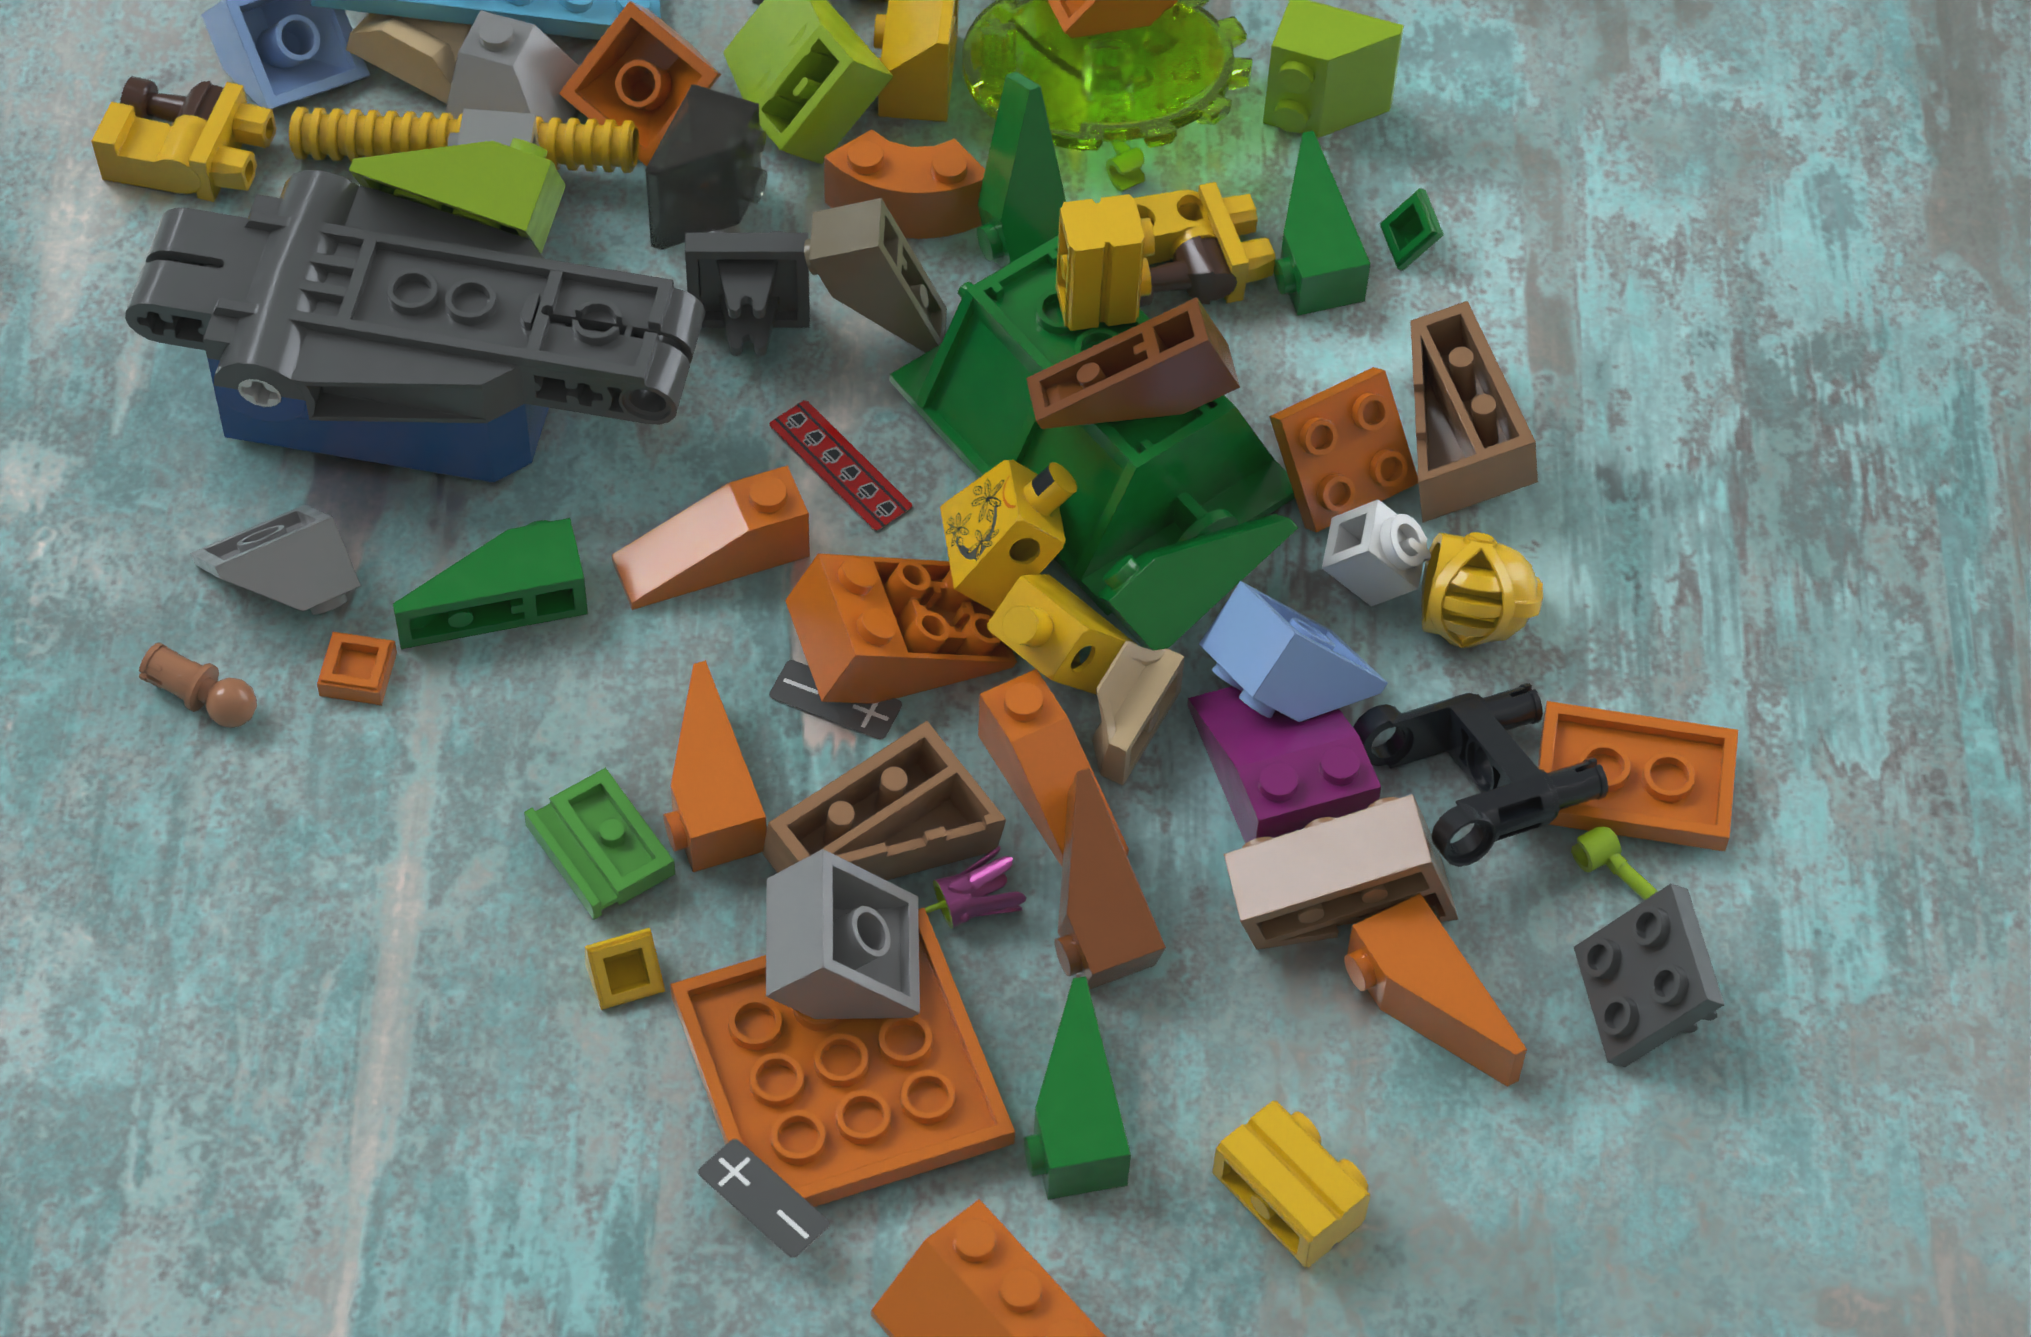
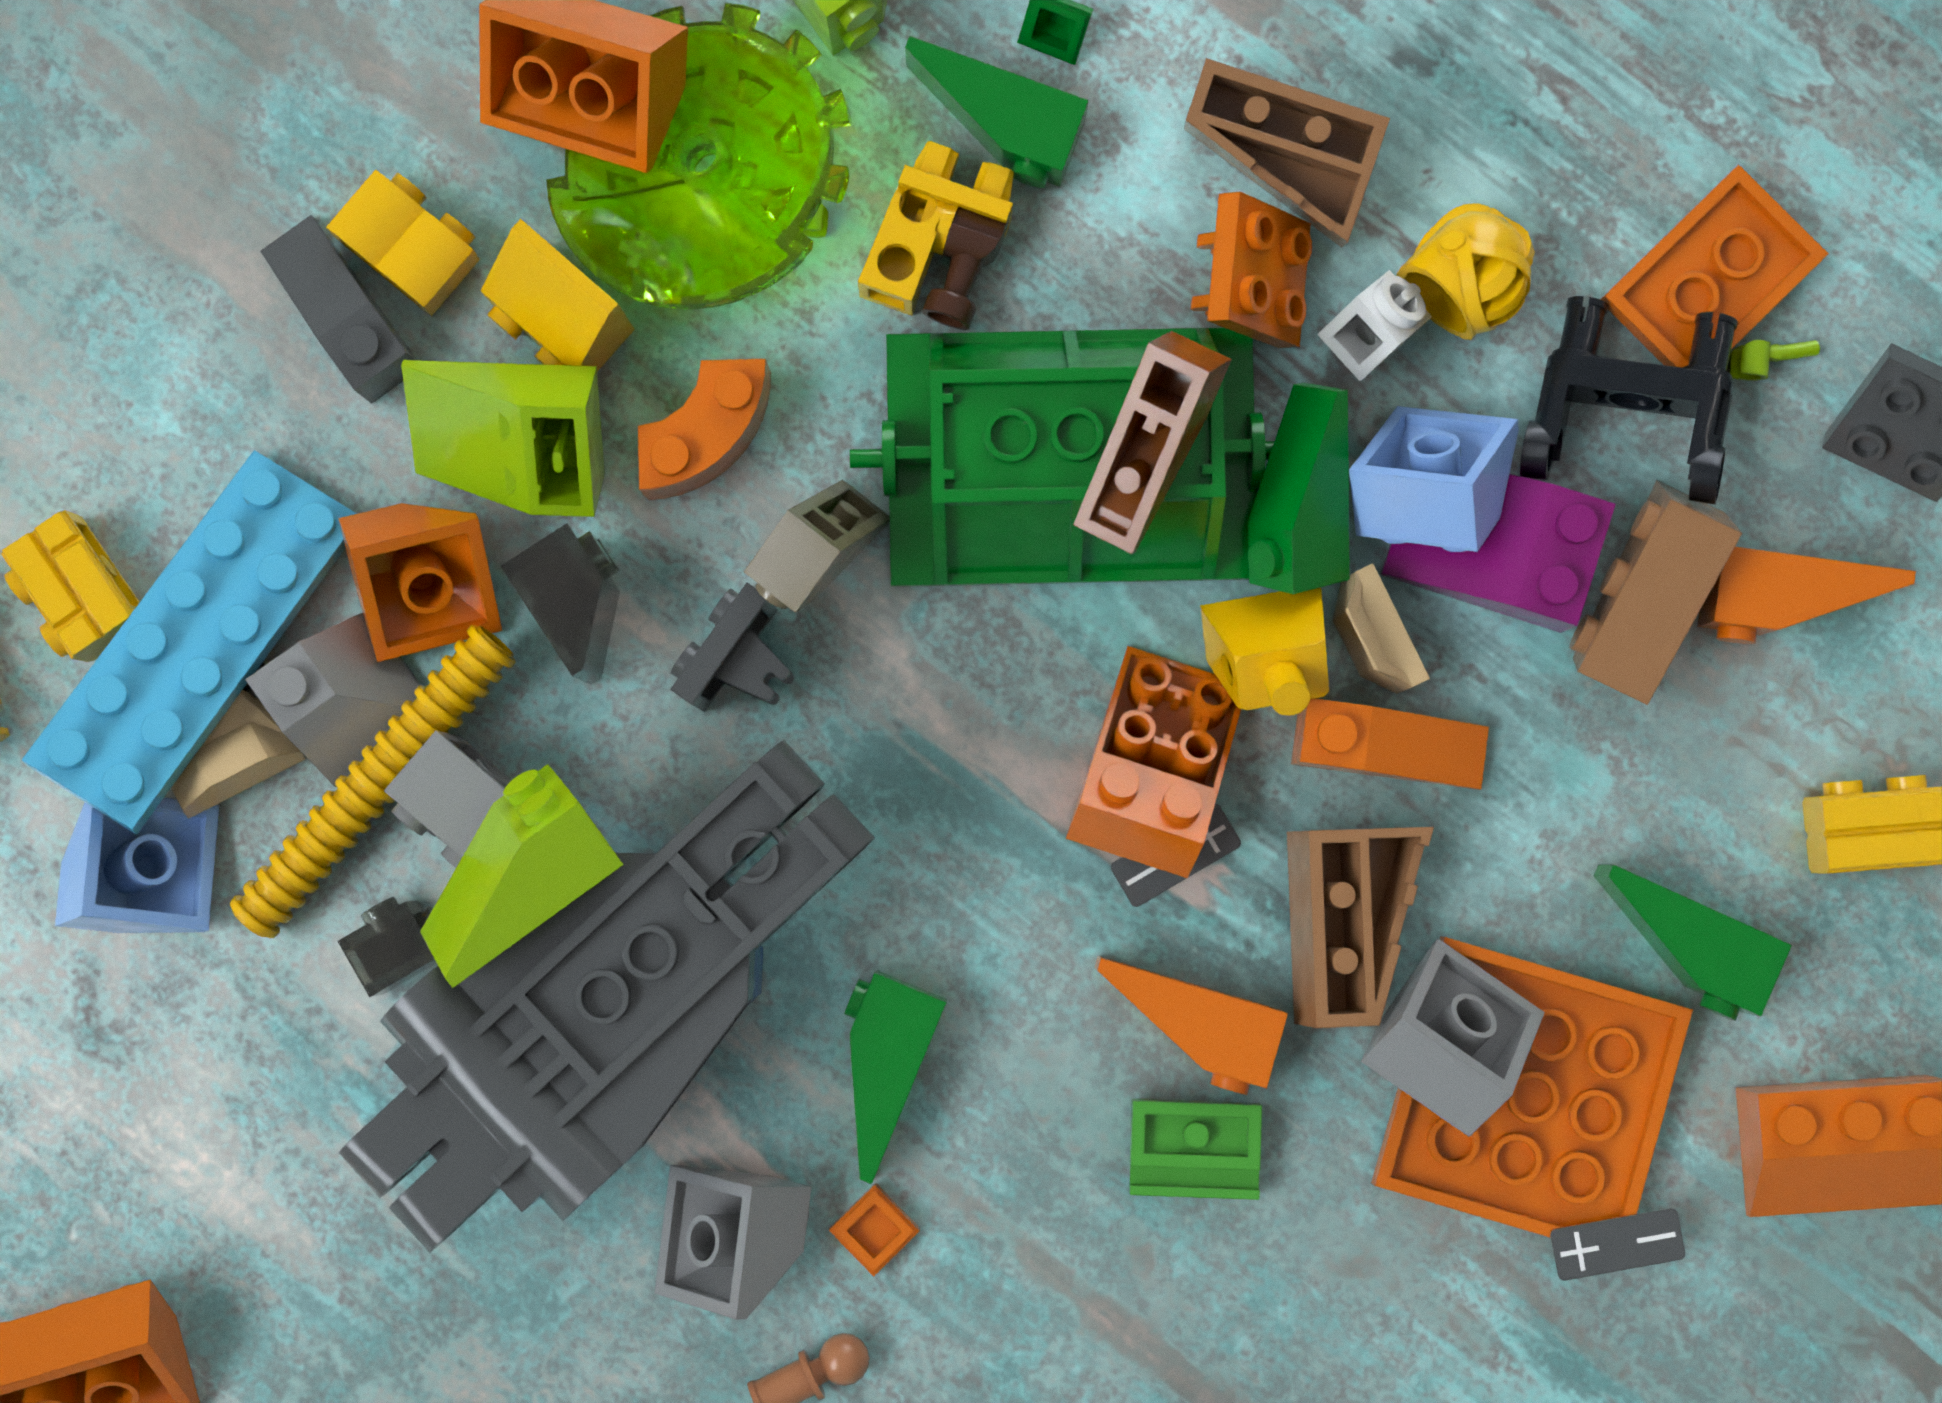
camera: 50 degrees left, 30 degrees up
yellow hips [91,76,276,202] -> none
yellow slope [585,928,666,1010] -> none
orange slope [612,465,810,610] -> none
red sticker [769,400,912,531] -> none
flat silver piece [925,845,1027,929] -> none
yellow torso [940,460,1077,612] -> none
green slope [977,71,1066,268] -> none
dark orange slope [1055,768,1166,990] -> none
yellow brick [1056,194,1155,331] -> none

